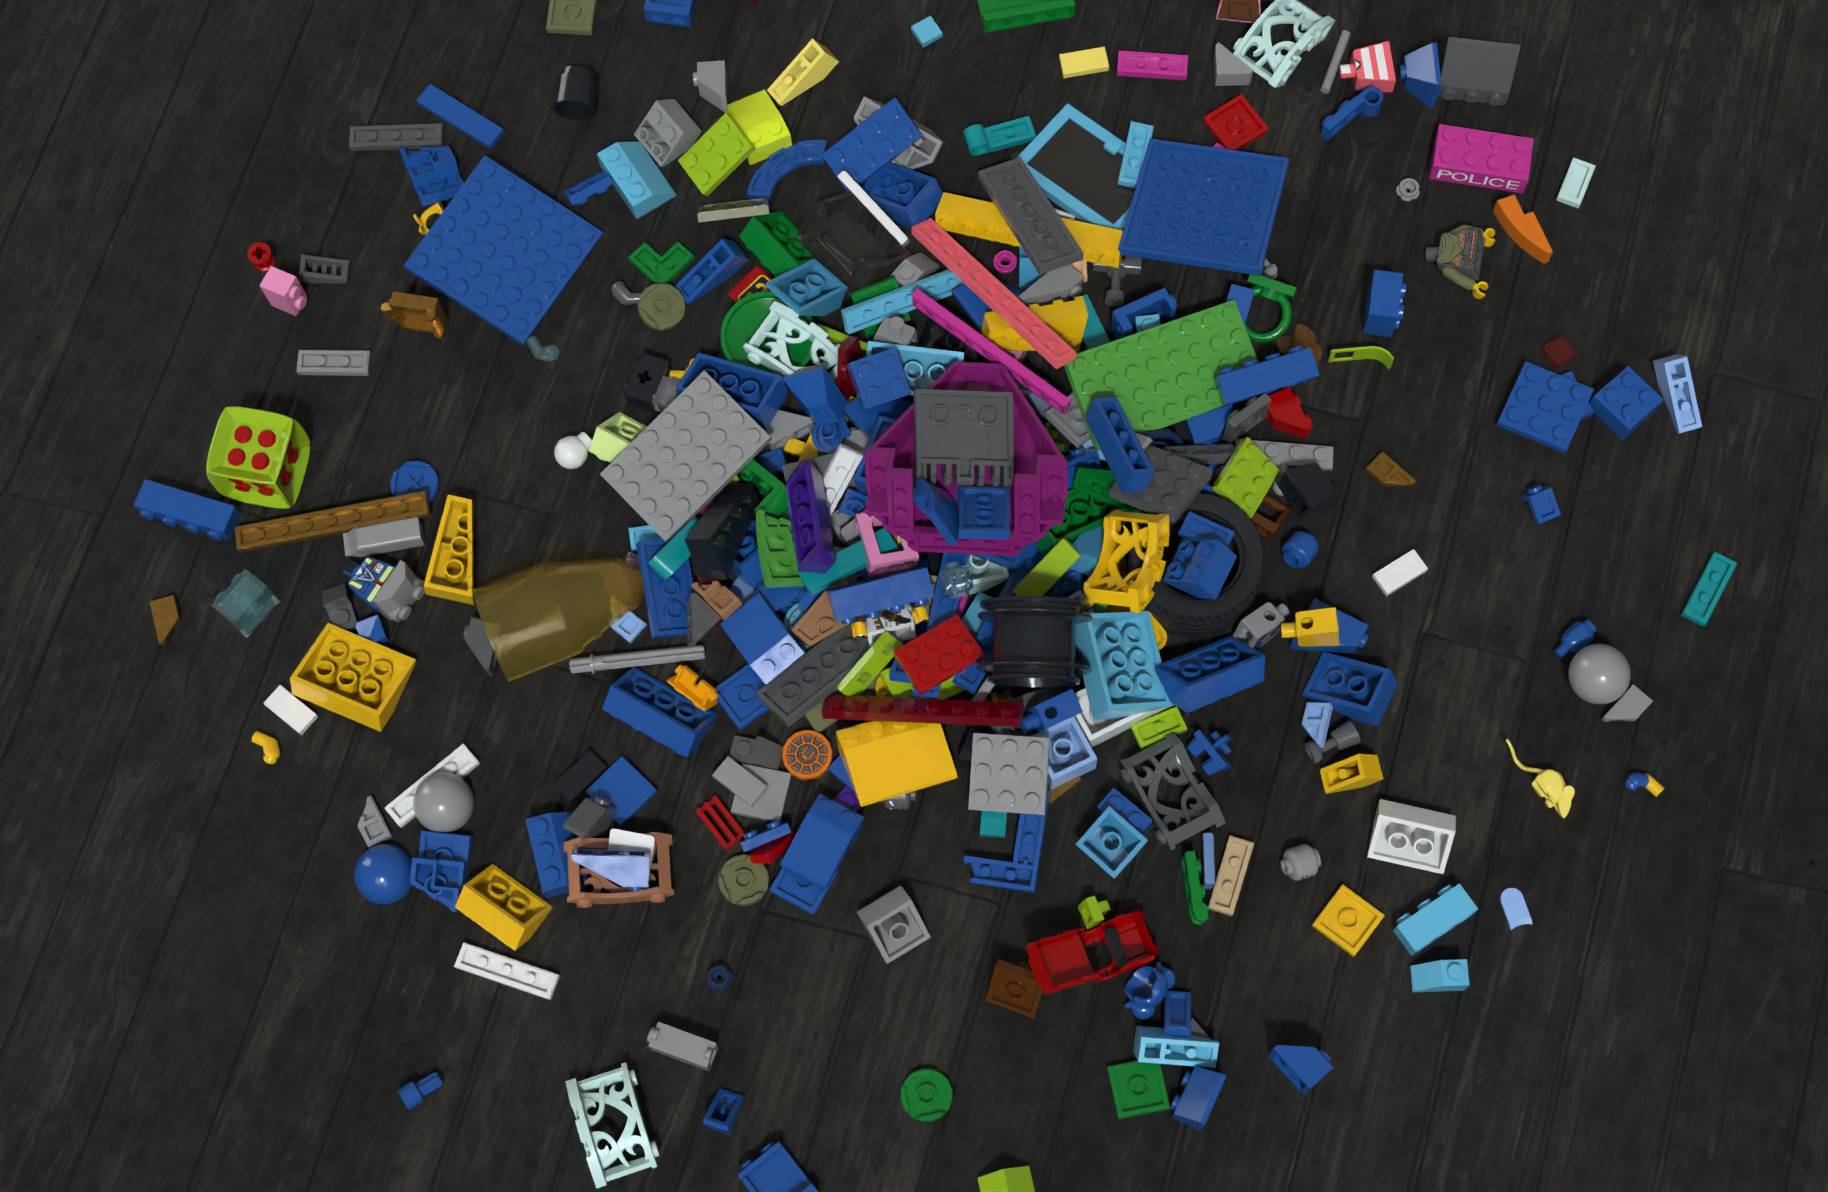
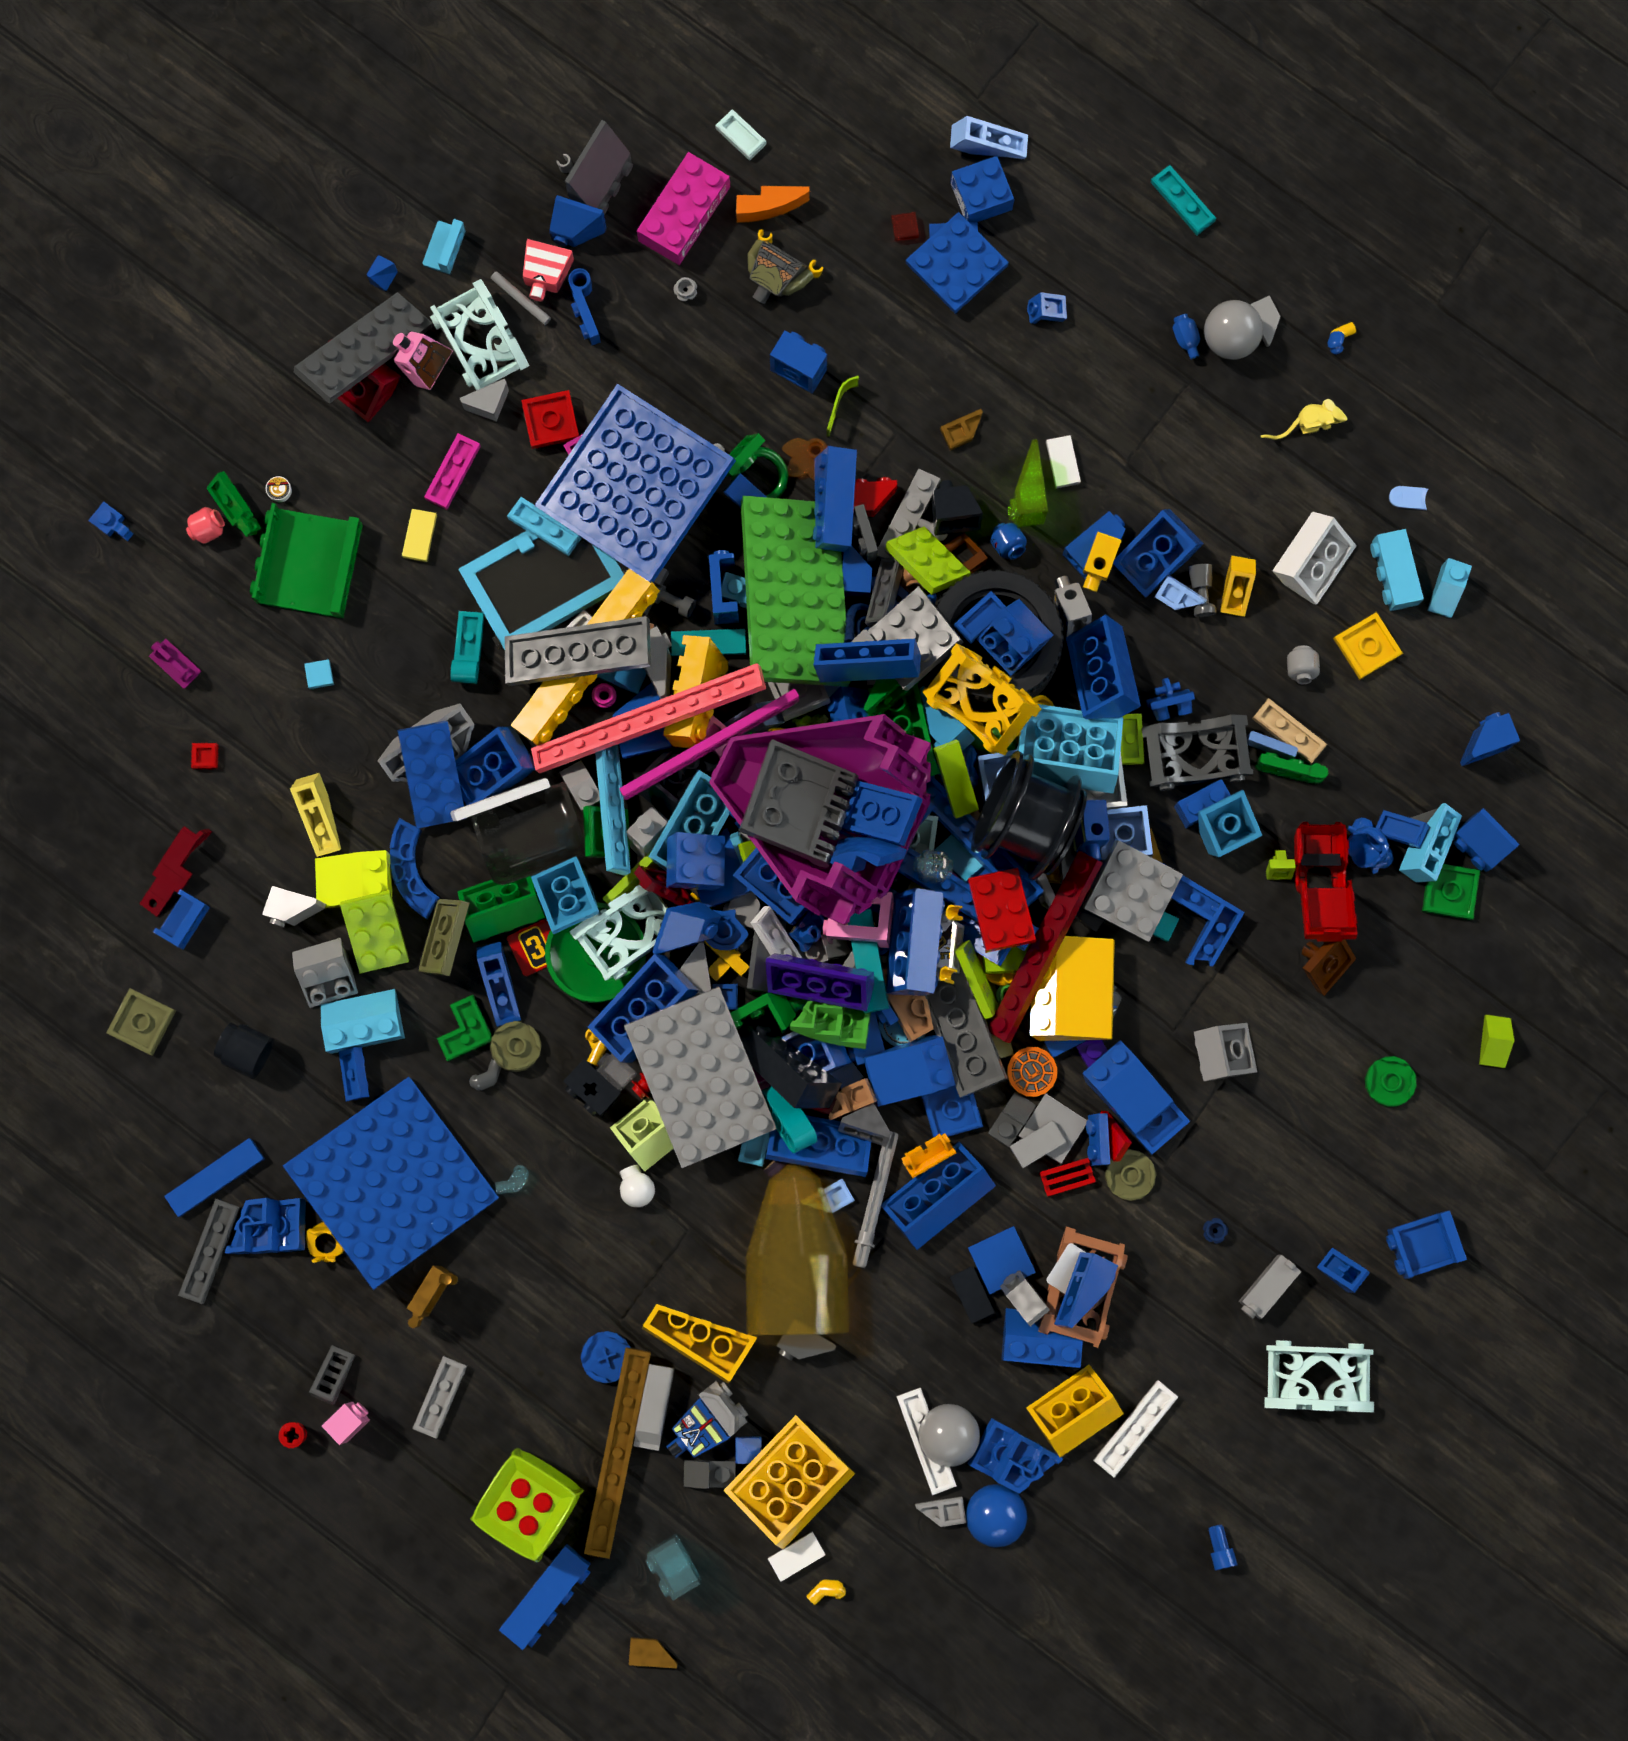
camera: 75 degrees left, 10 degrees up
none -> clear neon green slope [1008,439,1048,527]

